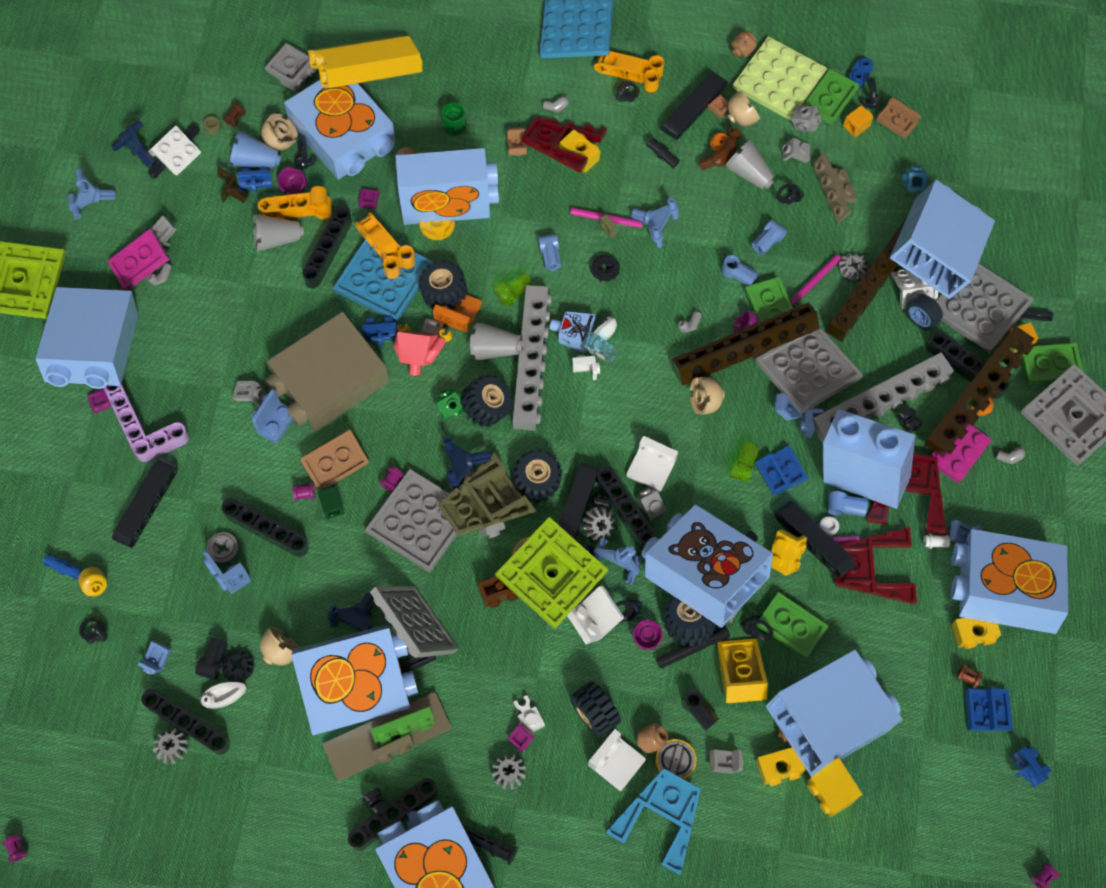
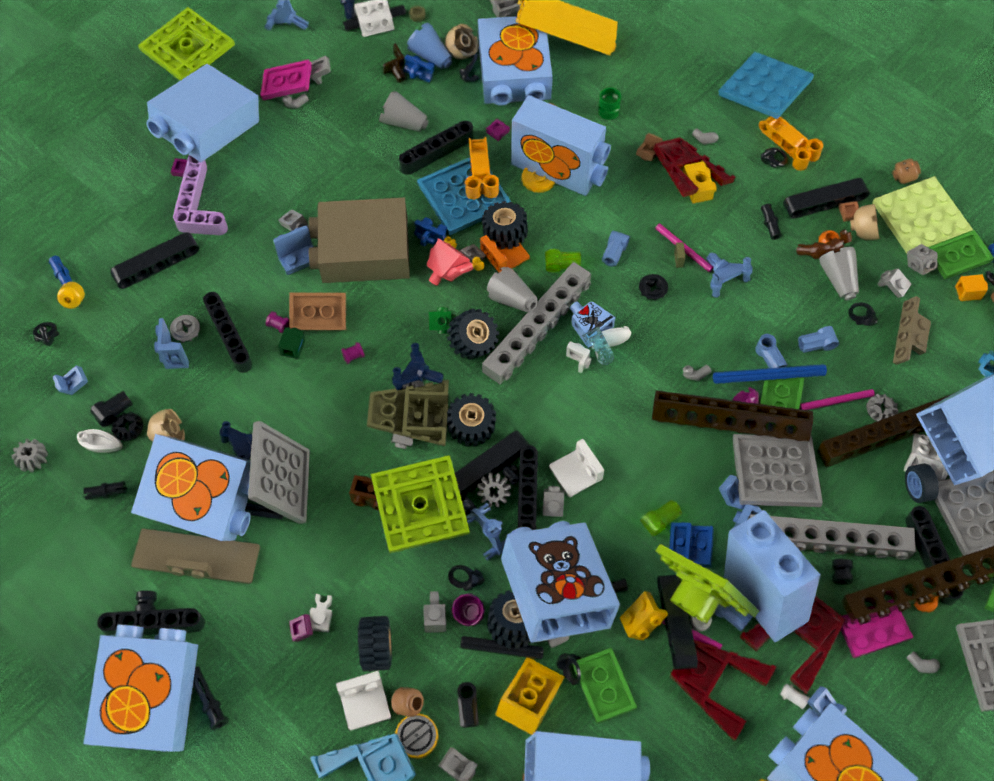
camera: 35 degrees right, 5 degrees down
black beam [141,689,230,755] -> none
copper bush [223,104,246,128] -> none
light orange piece [258,186,332,219] -> none
magenta hair [277,167,307,195] -> none
light grey plate [365,469,457,573] -> none
bright green plate [370,707,435,747] -> none
light grey gear [491,754,526,790] -> none
white bracket [568,586,624,644] -> none
tan cylinder [690,377,725,415] -> none
none -> black pin [83,481,127,500]
none -> light grey brick [424,591,446,633]
none -> lime piece [656,544,759,624]
none -> blue axle [712,364,827,384]

